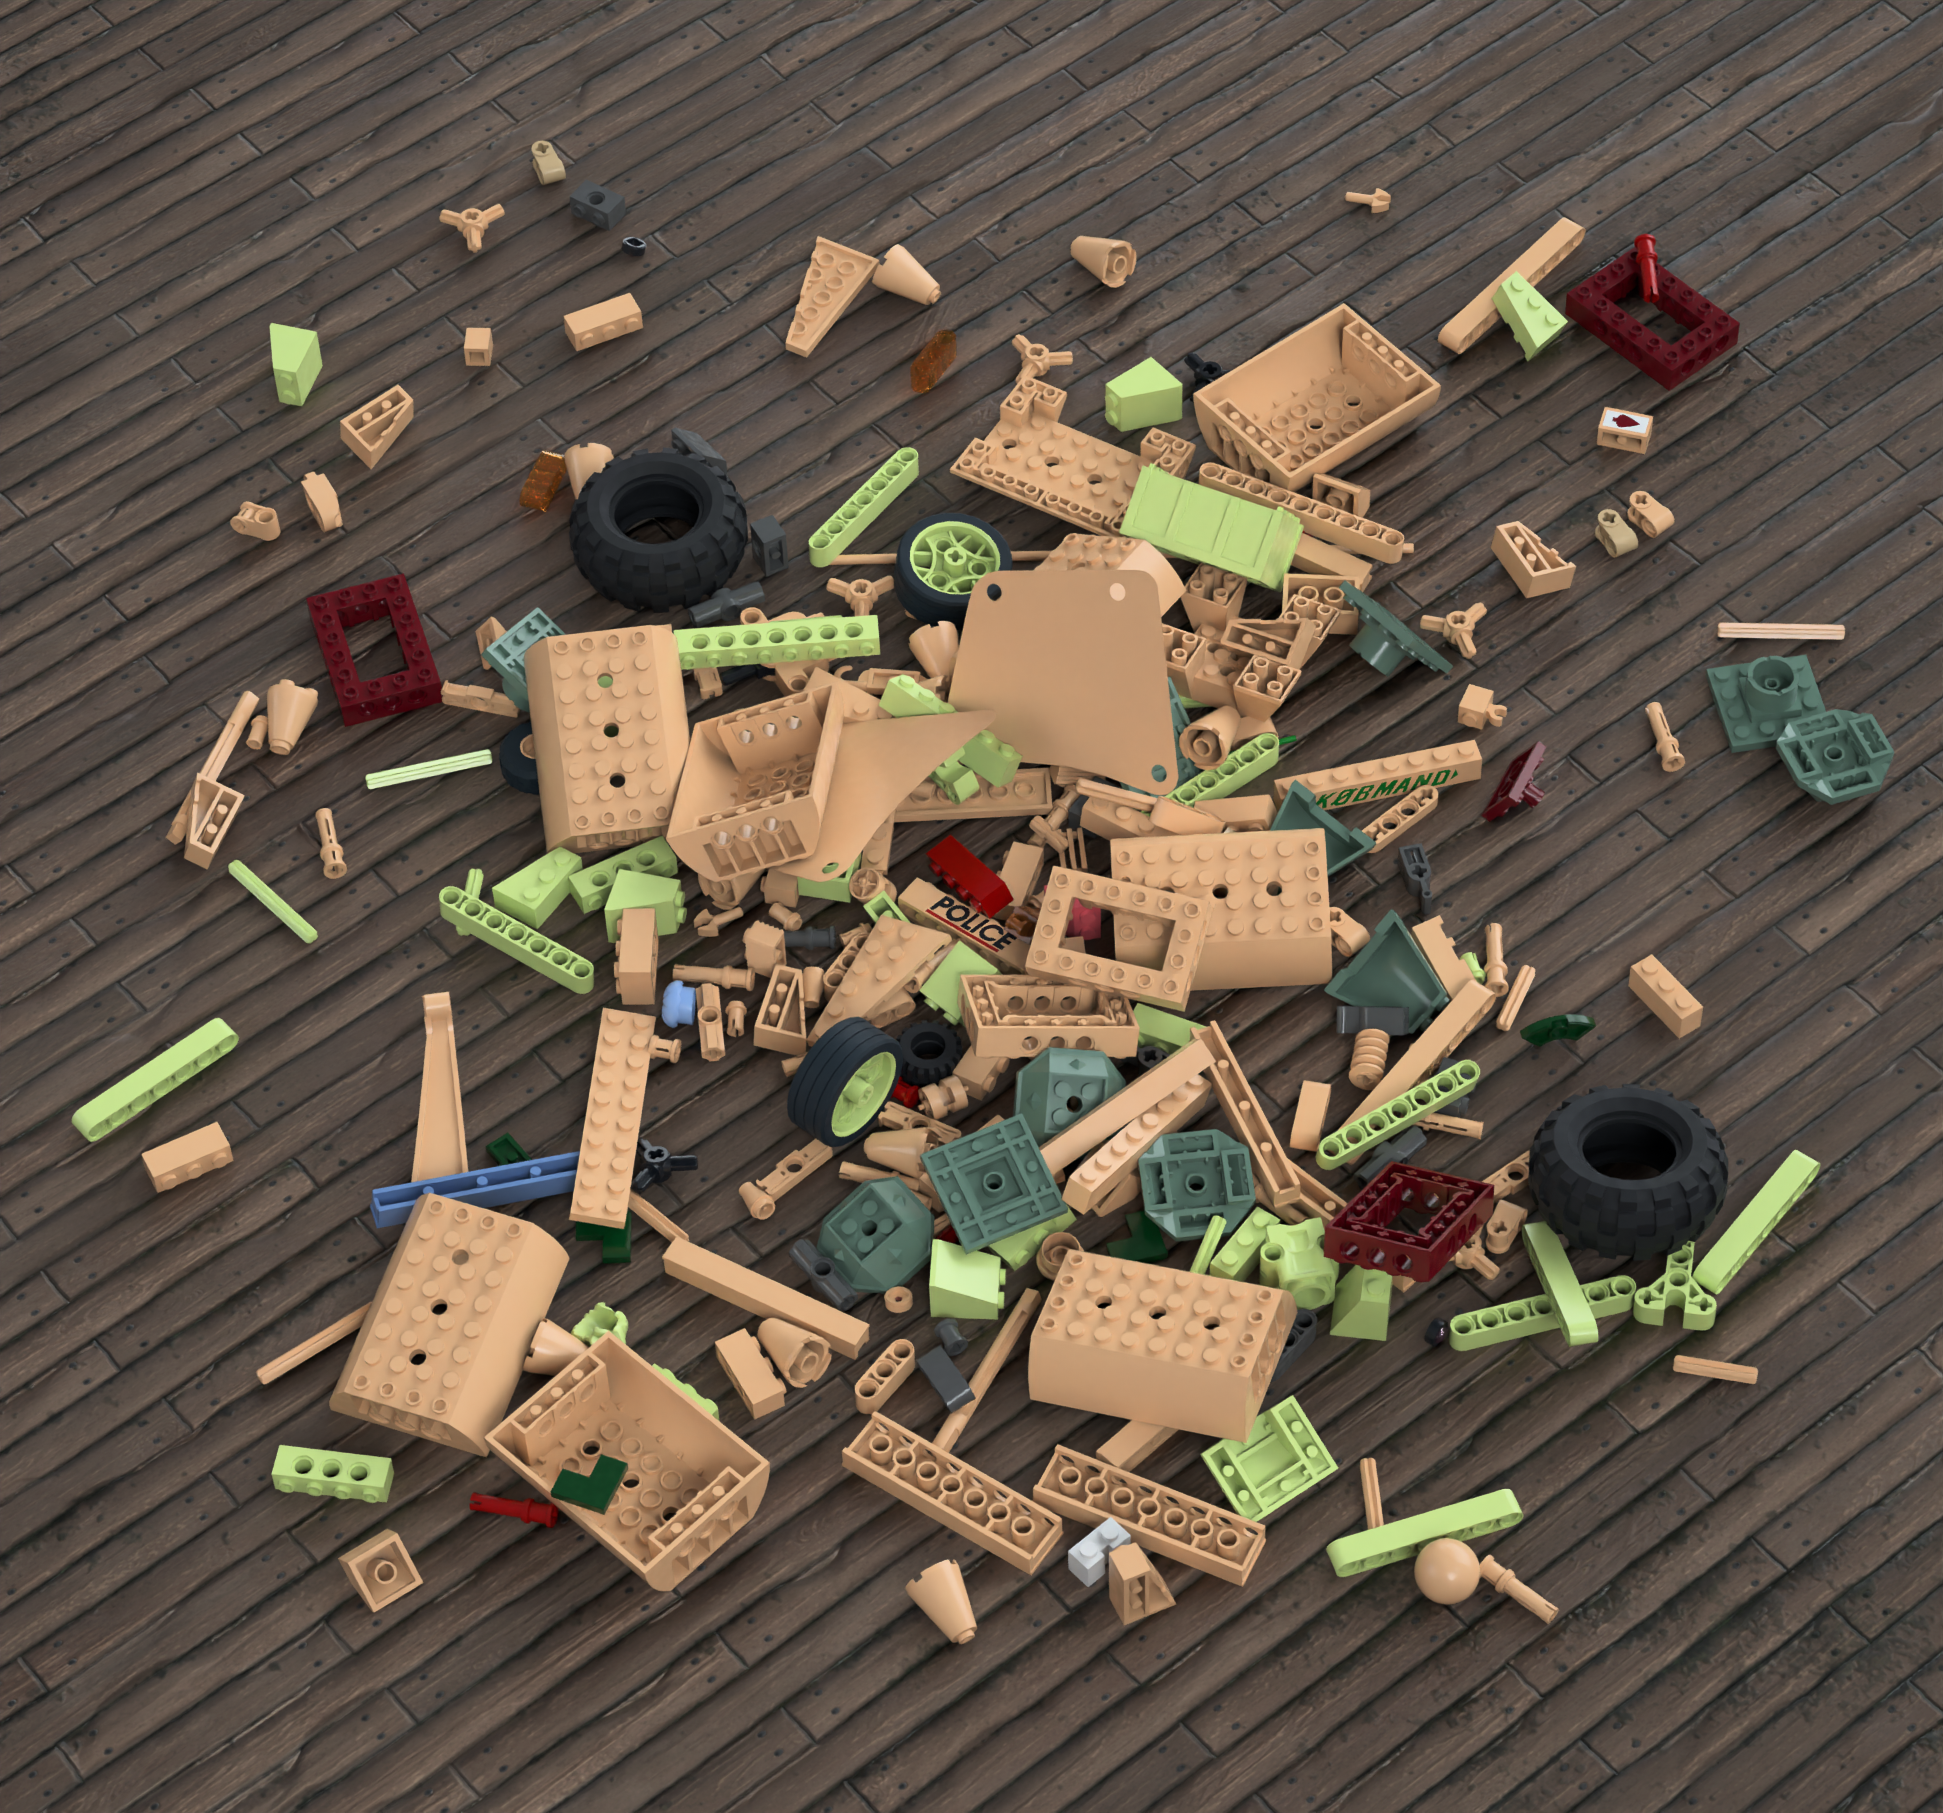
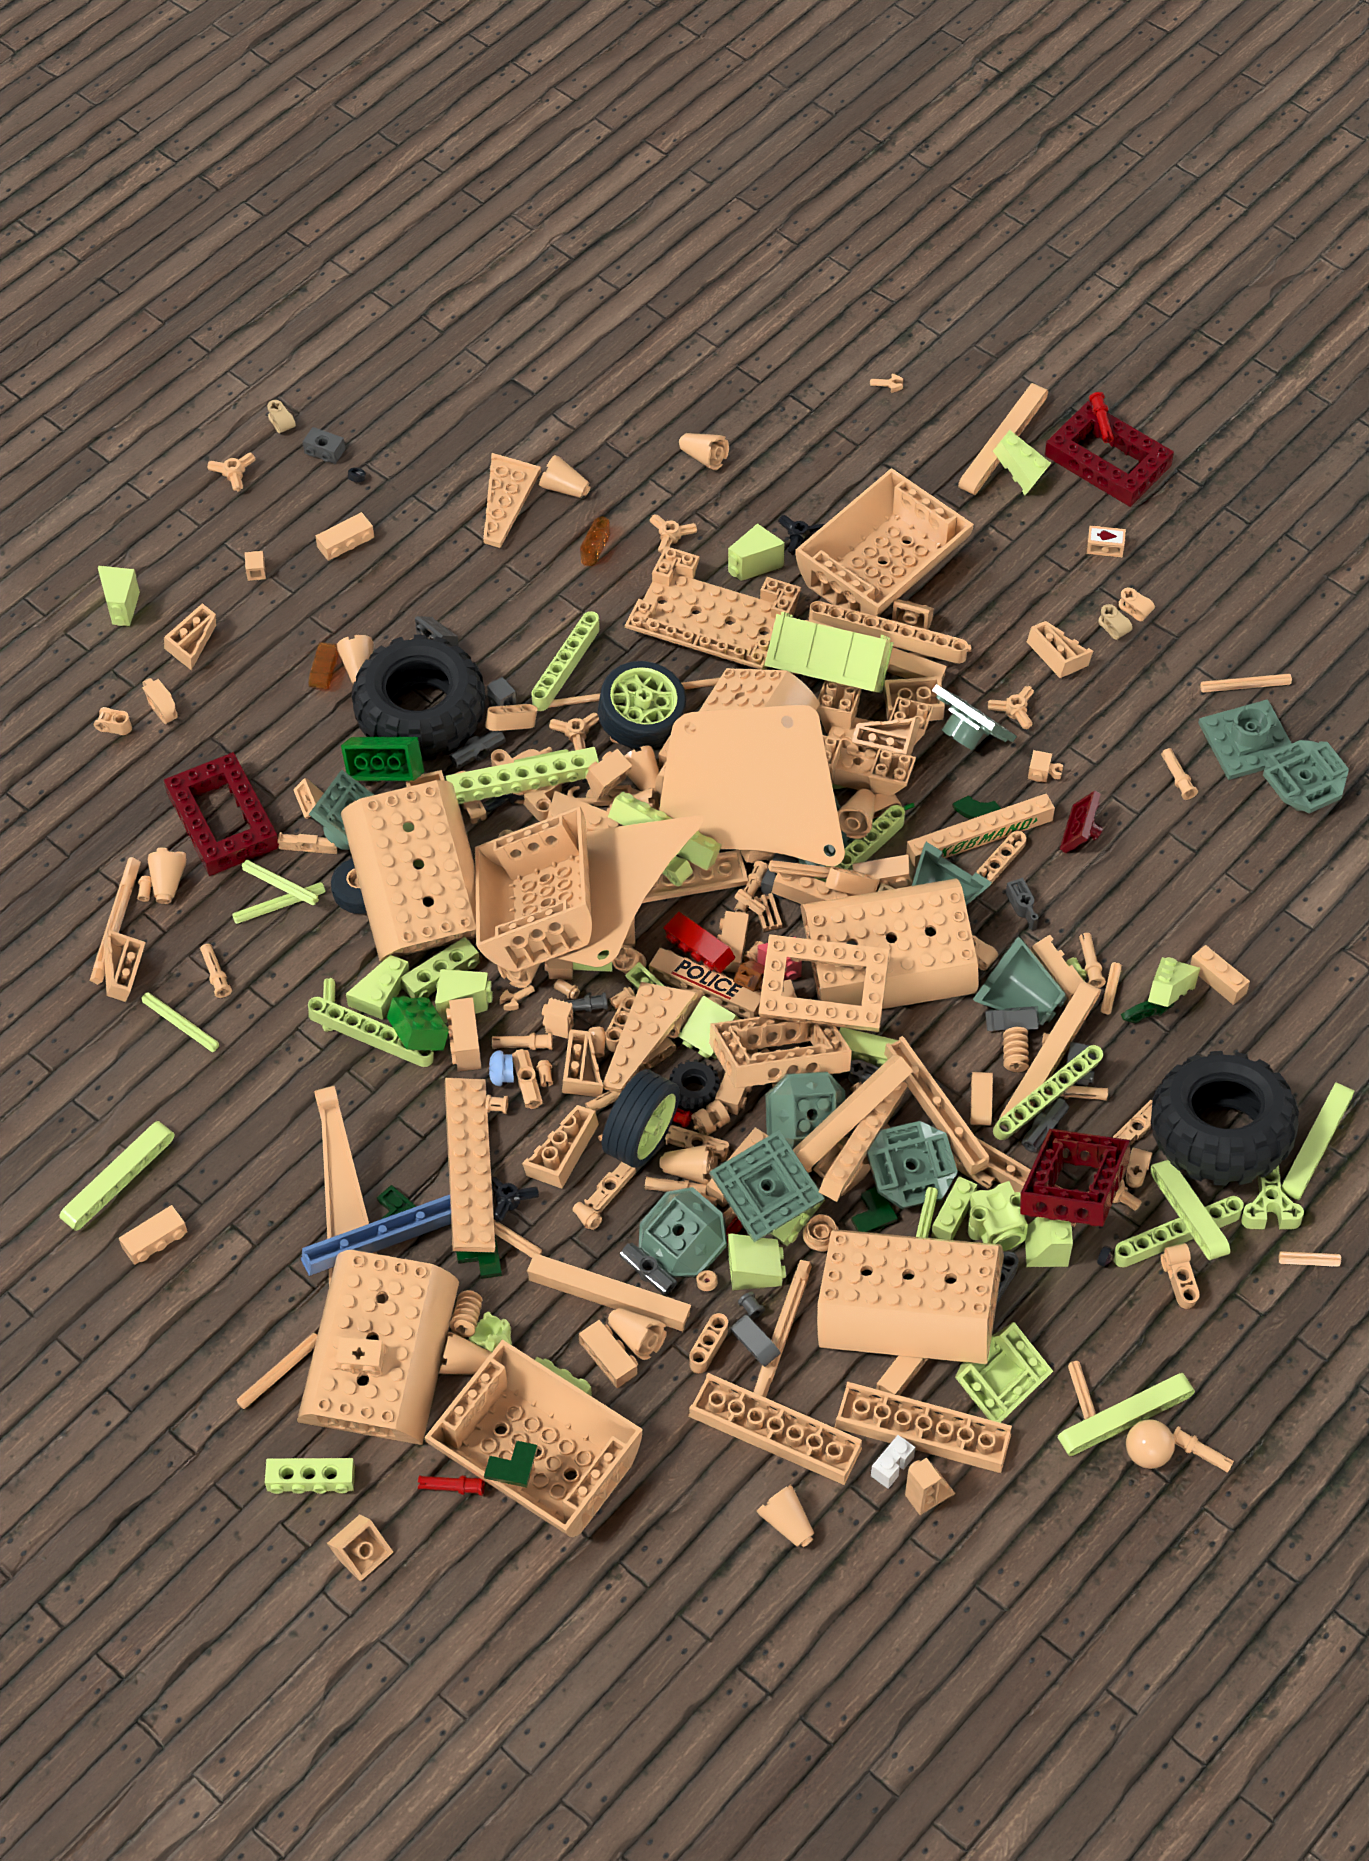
camera: 10 degrees left, 5 degrees up
none -> yellowish green axle [242,860,319,905]
none -> light nougat brick [336,1337,385,1374]
none -> green brick [341,737,424,781]
none -> green brick [387,996,449,1050]
none -> light nougat piece [450,1290,483,1337]
none -> light nougat beam [485,704,538,731]
none -> light nougat wedge [522,1105,599,1189]
none -> light nougat slope [586,749,632,800]
none -> dark green tile [952,795,1001,819]
none -> yellowish green wedge [1148,957,1200,1007]
none -> light nougat piece [1161,1243,1199,1309]

